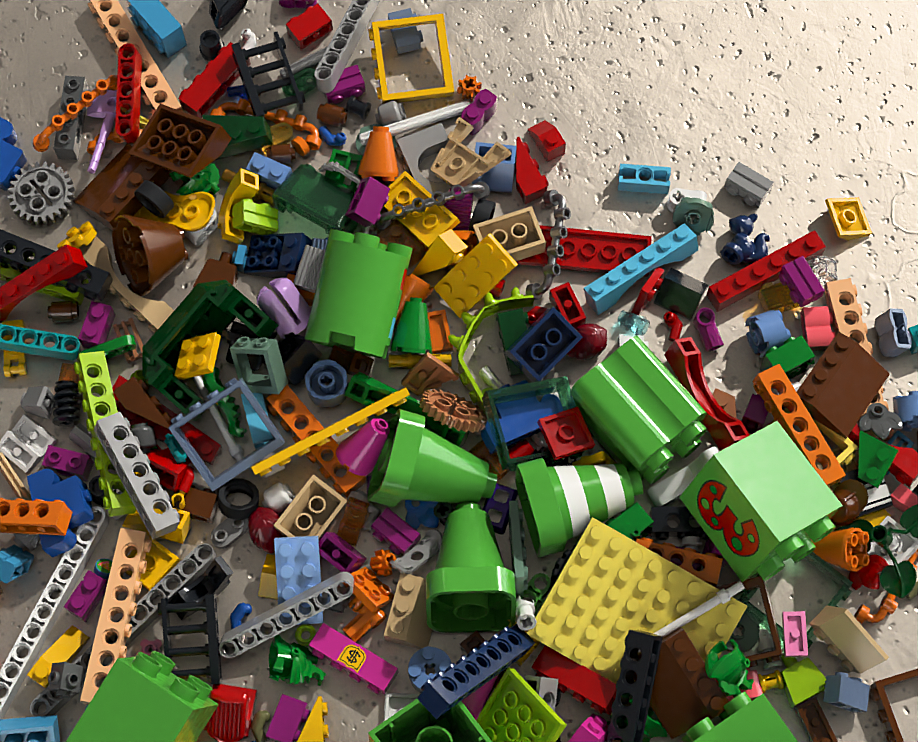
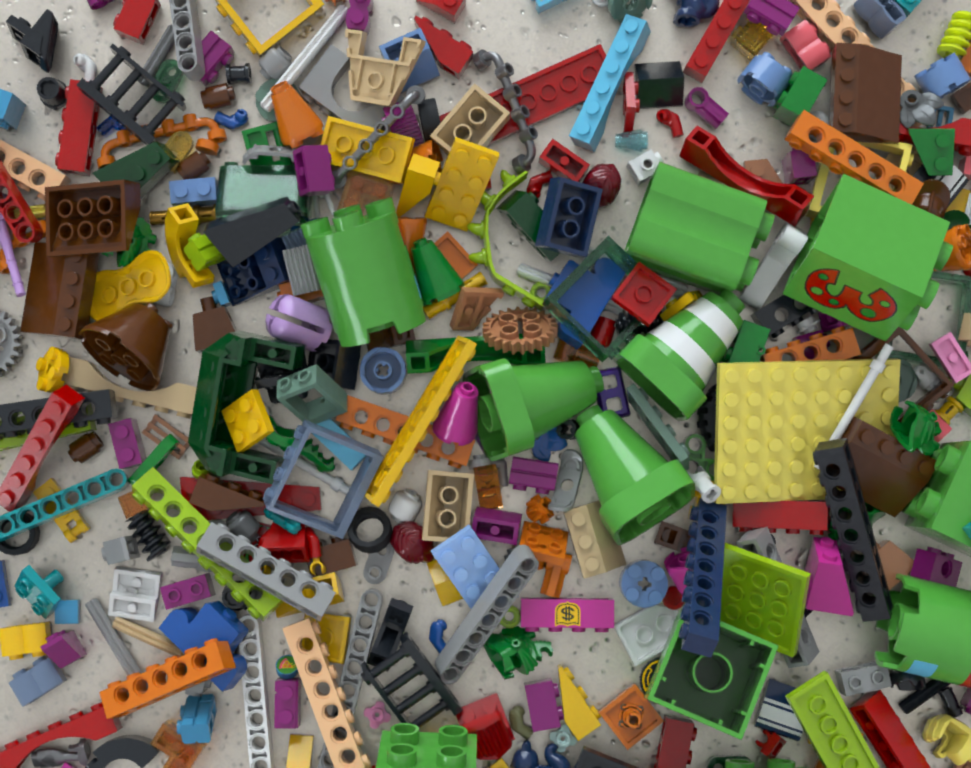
camera: 35 degrees left, 15 degrees up
black tyre [134,180,174,218] -> none
none -> black slope [203,196,301,268]

